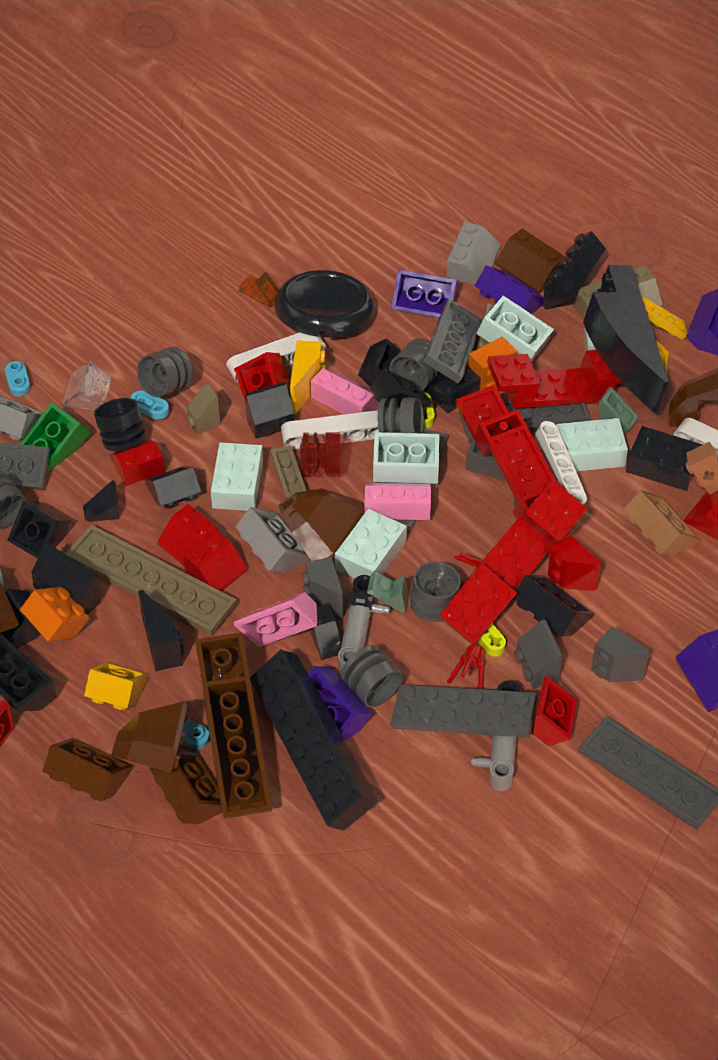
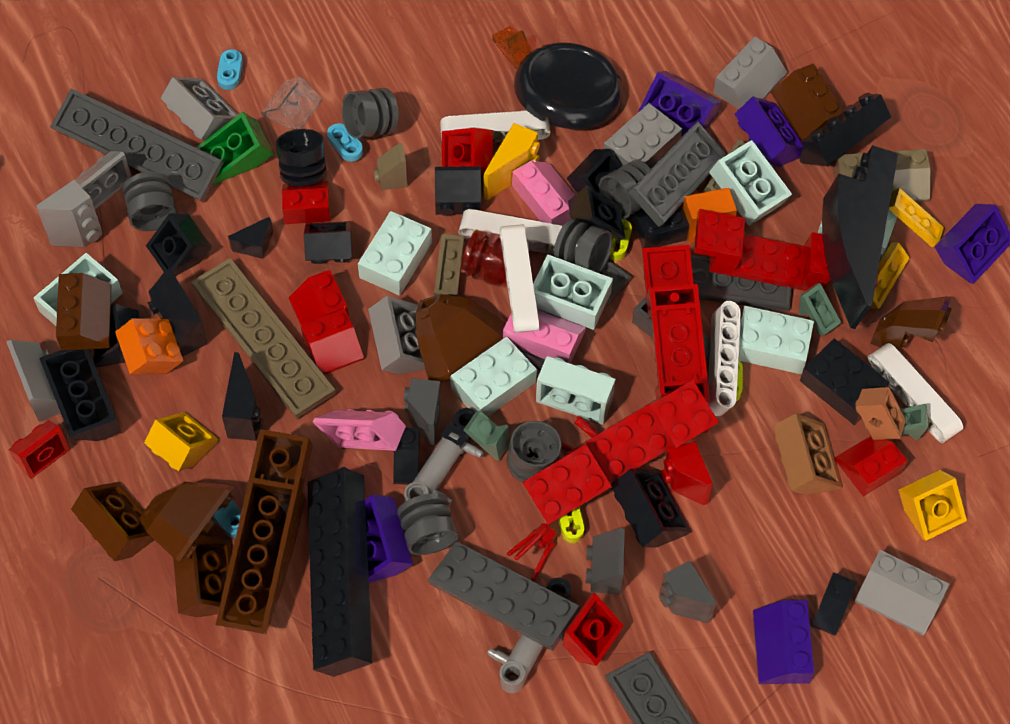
camera: 20 degrees right, 10 degrees up
none -> white beam [500,224,539,333]
none -> light aqua brick [536,356,615,425]
none -> light grey brick [604,103,682,169]

